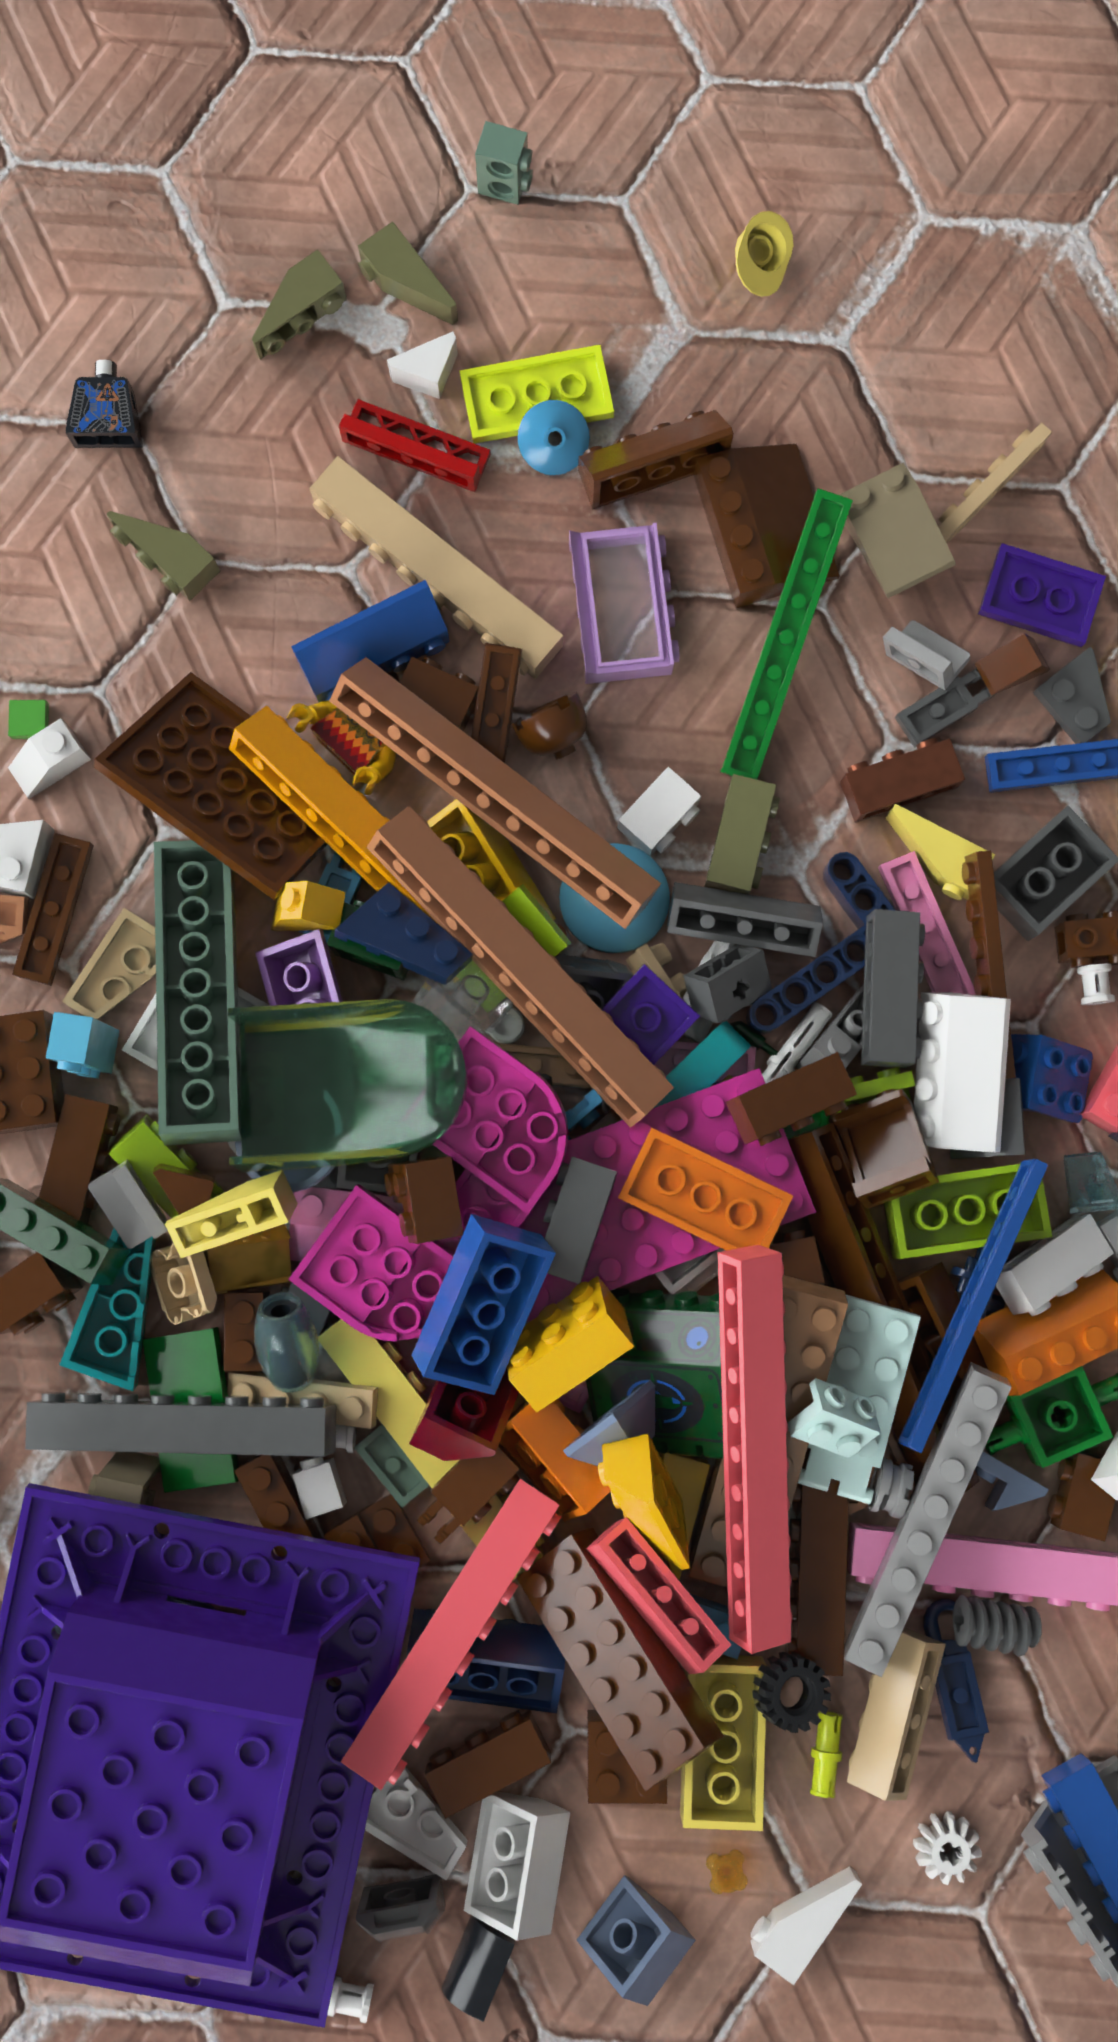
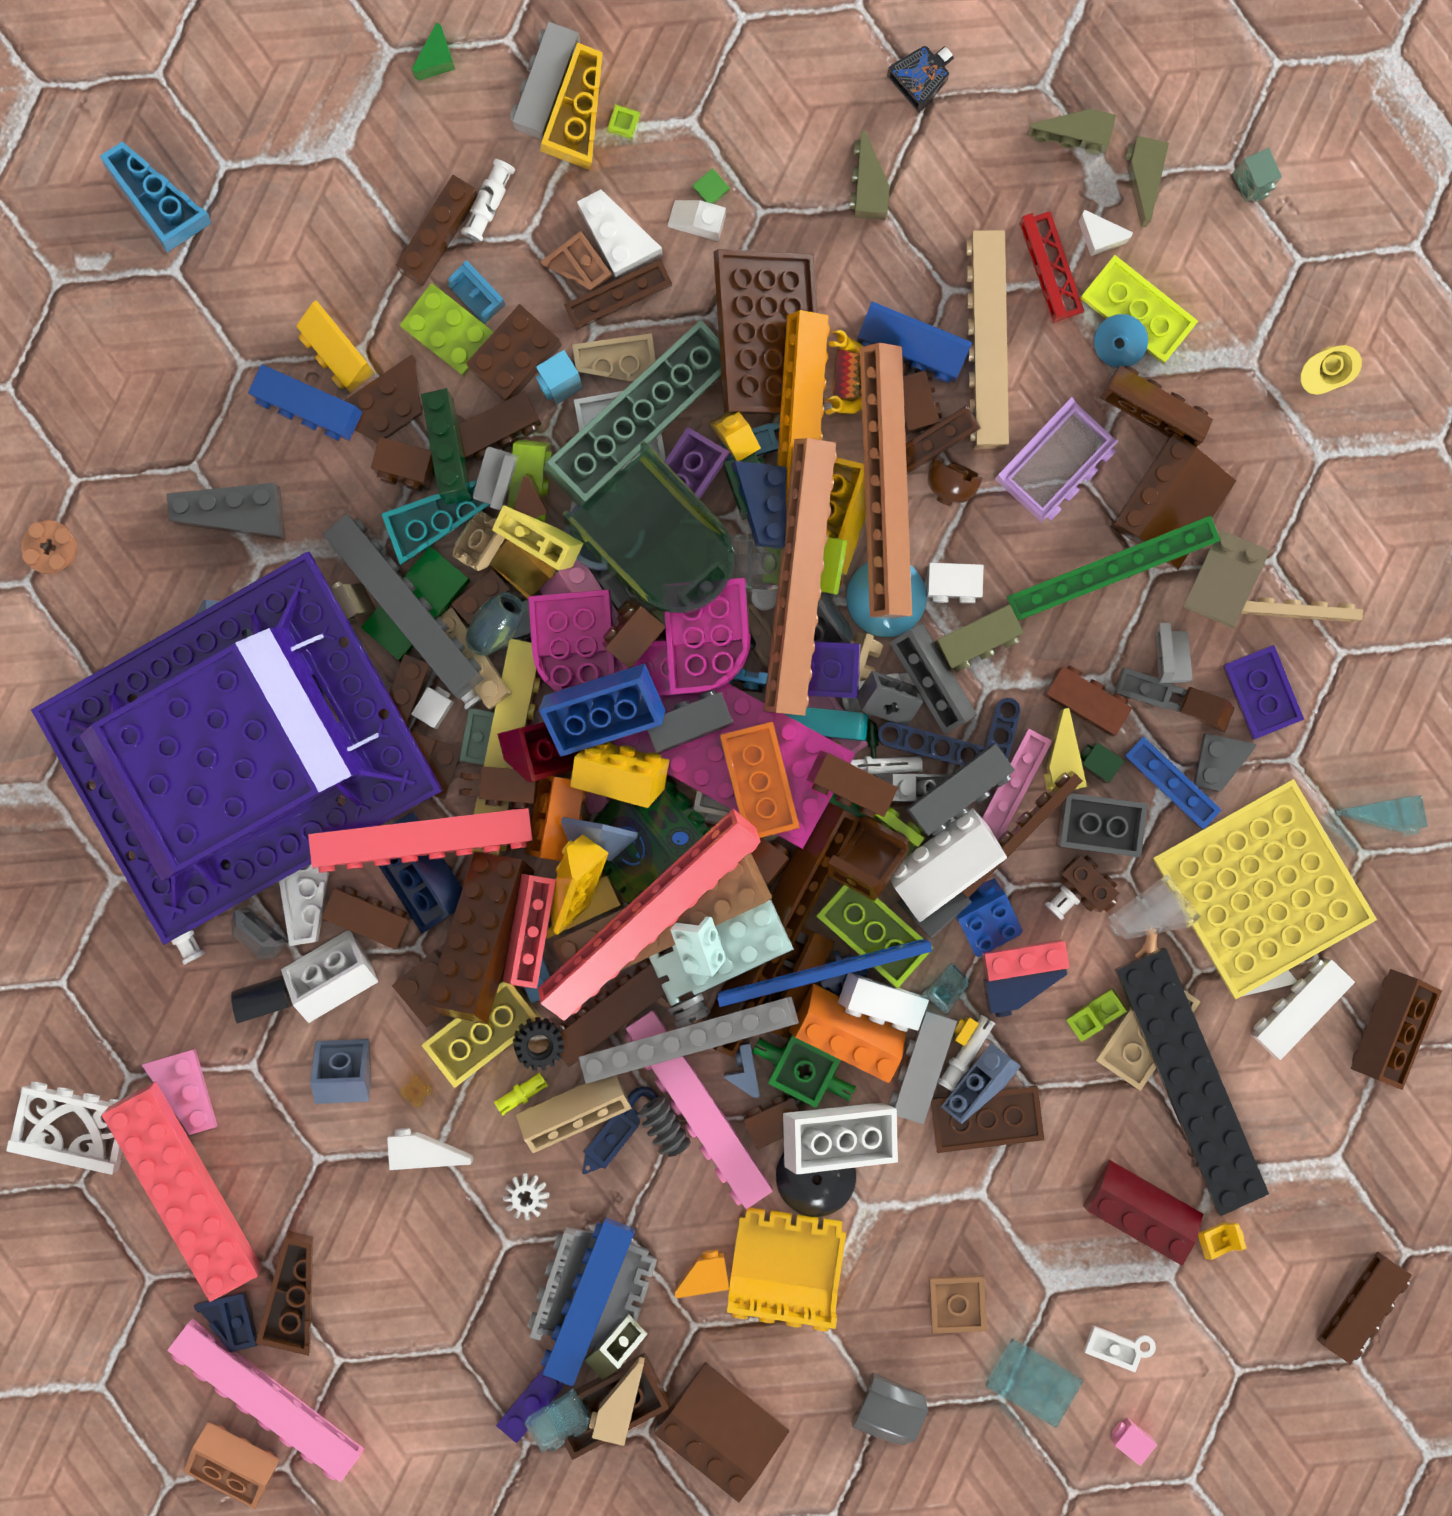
camera: 50 degrees right, 5 degrees up
none -> dark green brick [1080,742,1124,783]

